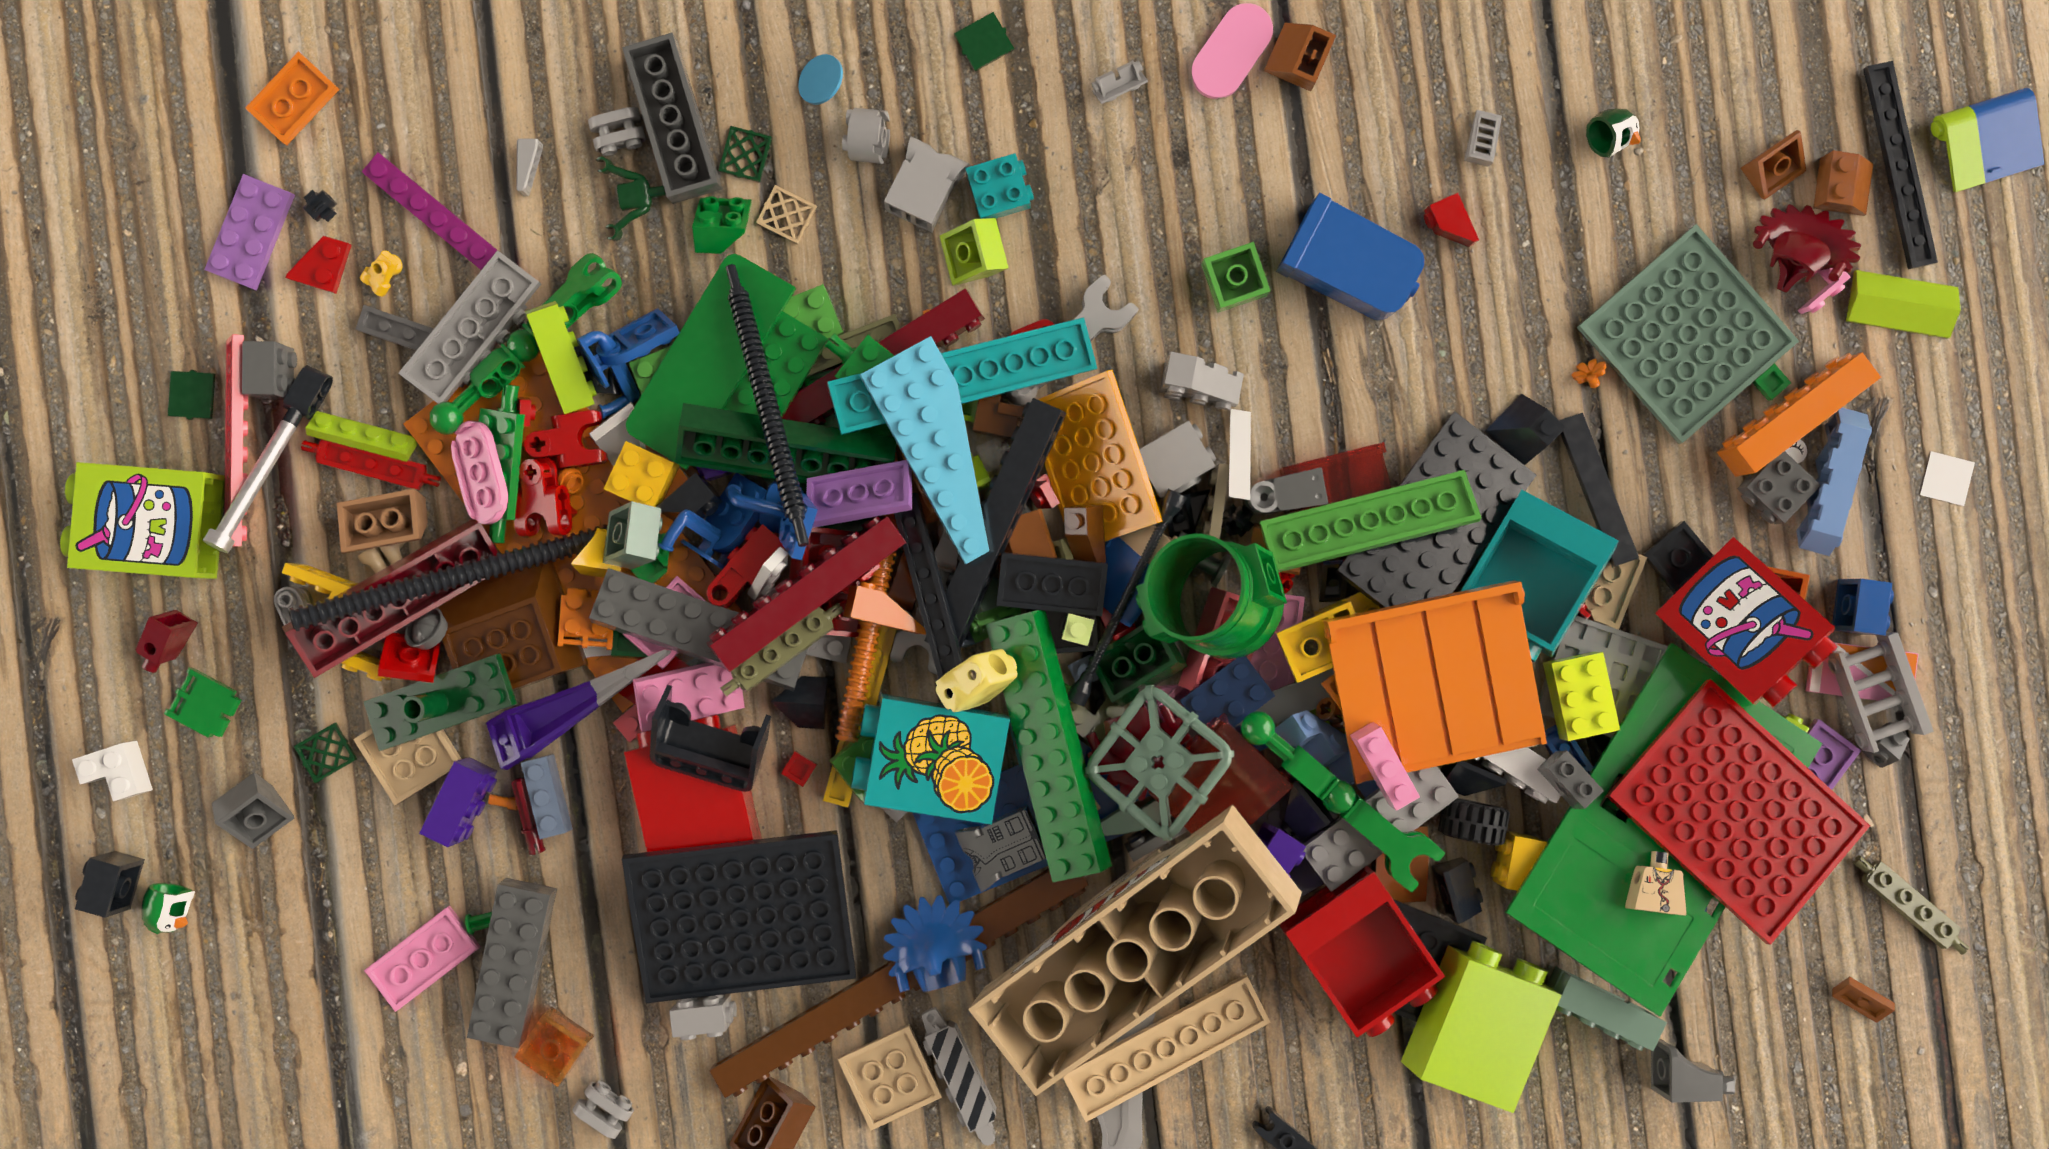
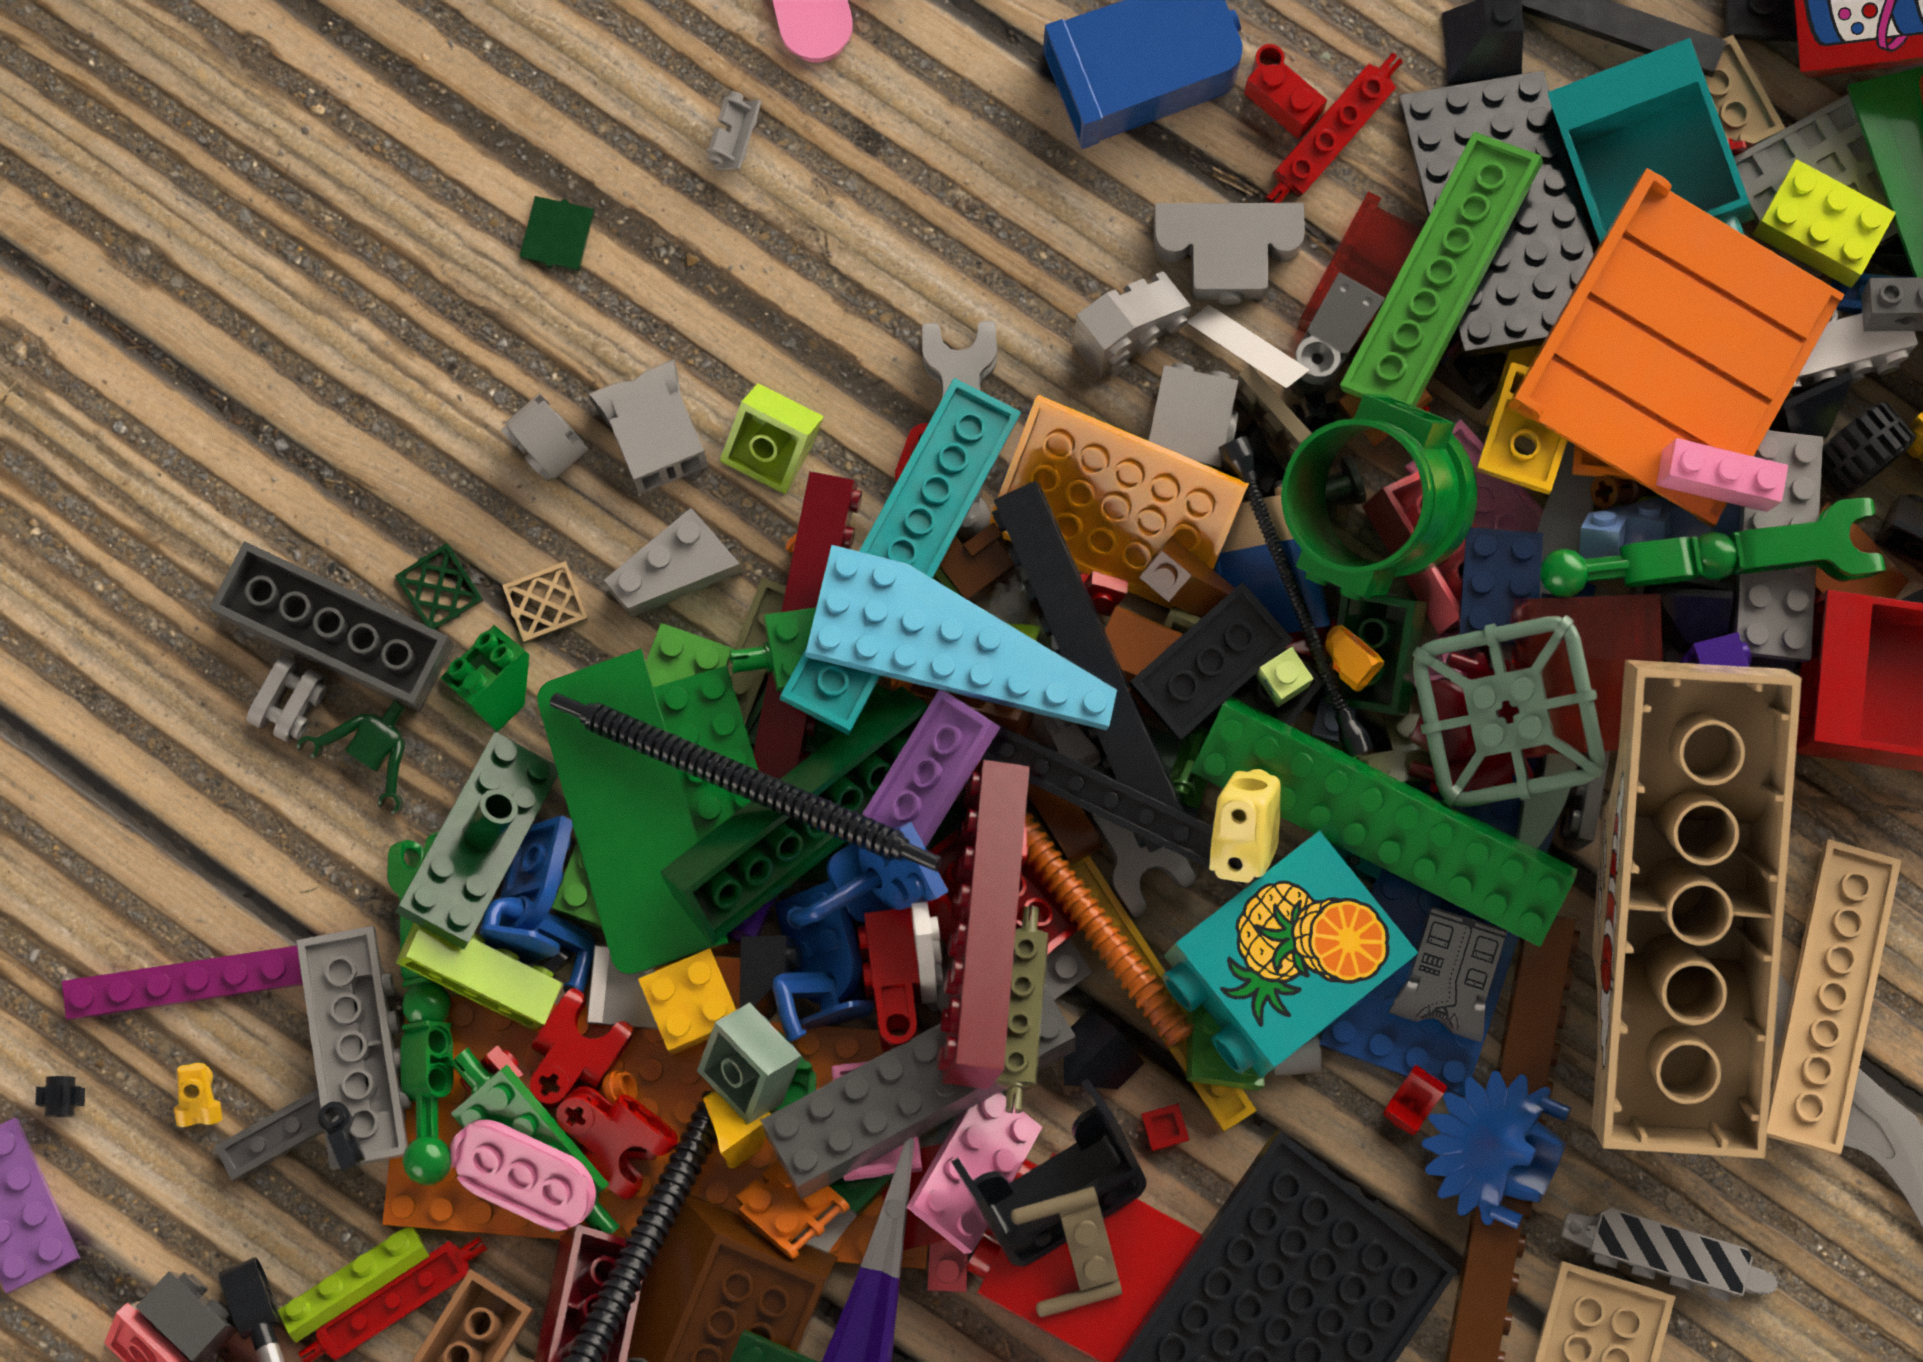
camera: 45 degrees left, 10 degrees down
red wing [285,236,352,294] -> none
light grey slope [516,139,543,196] -> none
dark azure piece [798,54,843,105] -> none
slope [843,582,926,635] -> none
teal brick [966,153,1034,219] -> none
bright green brick [1201,242,1270,313] -> none
none -> black plate [318,1102,366,1181]
none -> plate [395,731,558,950]
none -> light grey wedge [604,508,742,617]
none -> dark tan plate [1011,1186,1123,1317]
none -> light grey brick [1153,203,1305,305]
none -> red hinge [1244,44,1327,140]
none -> red plate [1265,53,1403,203]
none -> light orange rock [1325,625,1384,691]
none -> red bracket [1383,1064,1448,1135]

